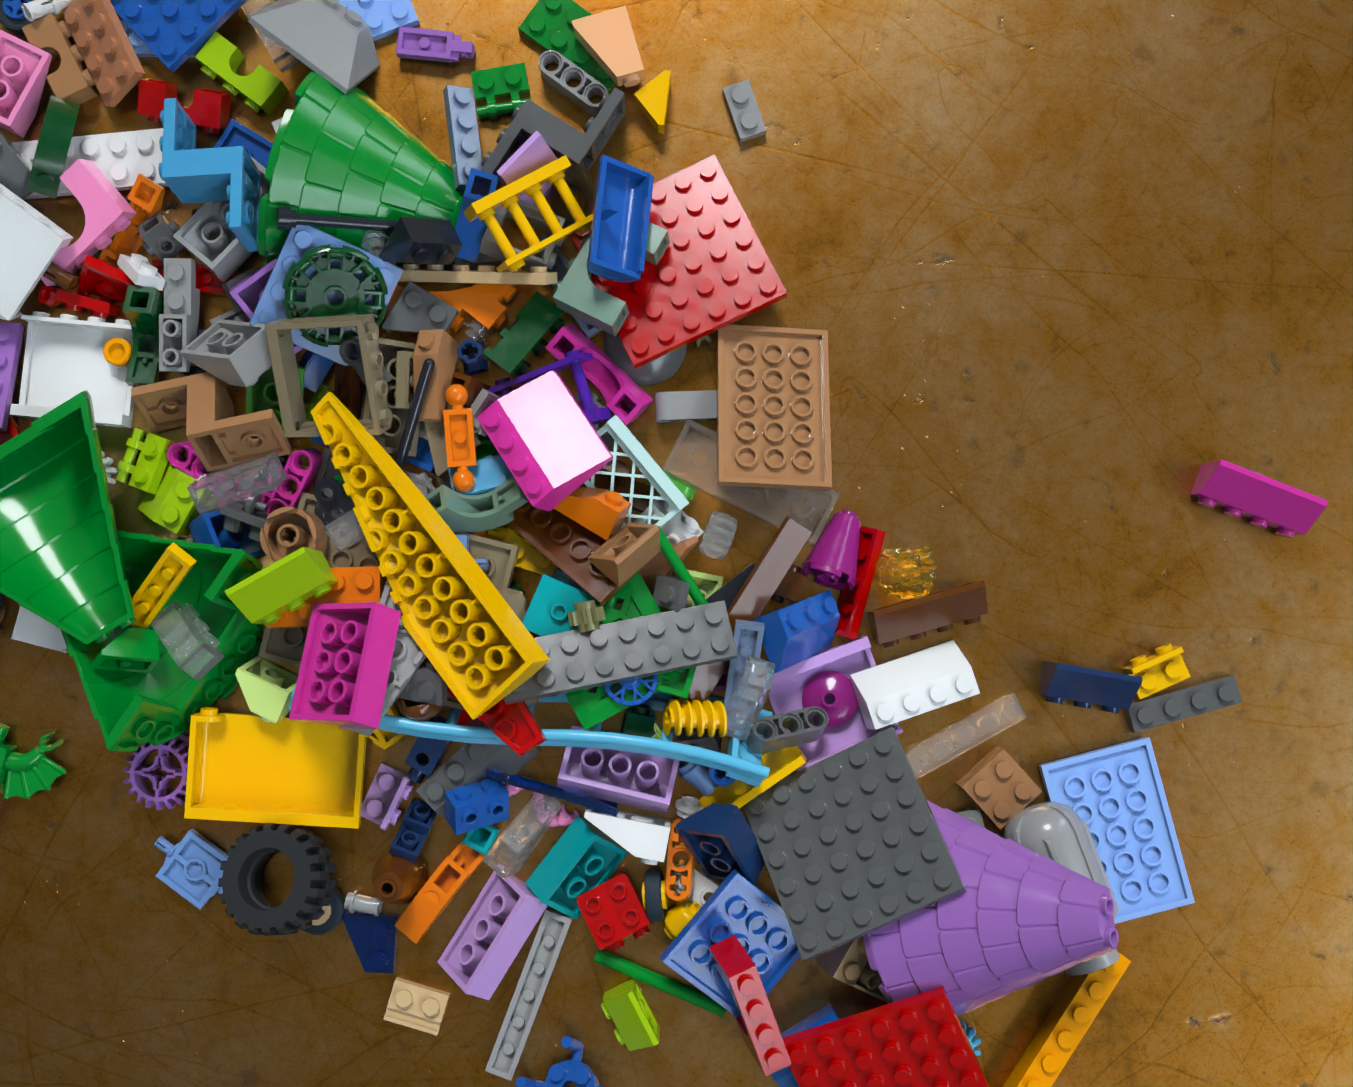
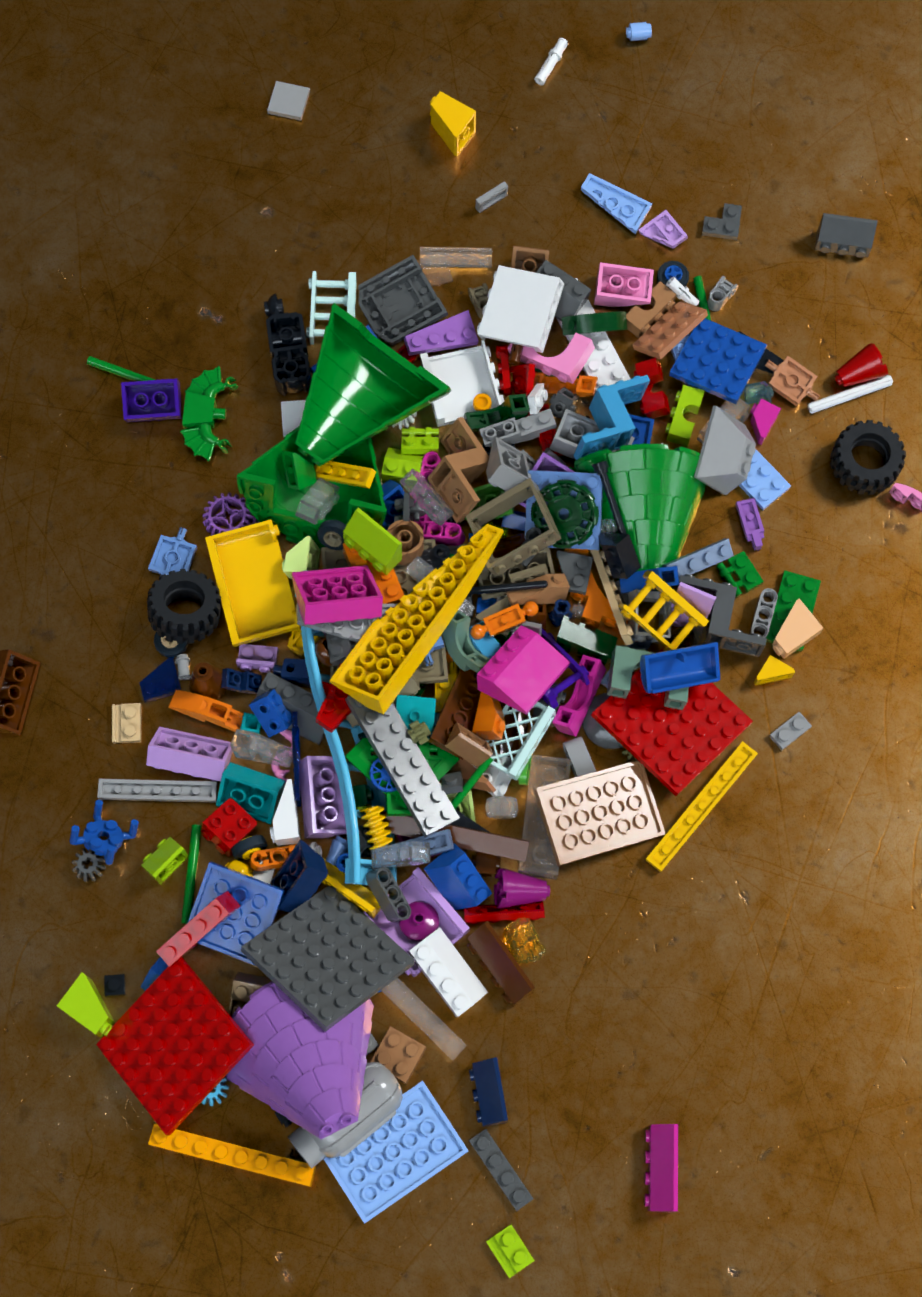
camera: 70 degrees right, 15 degrees down
yellow bracket [1123,643,1191,700] -> none
none -> black wheel [317,519,347,550]
none -> lime plate [486,1225,535,1278]
none -> yellow plate [645,741,758,872]

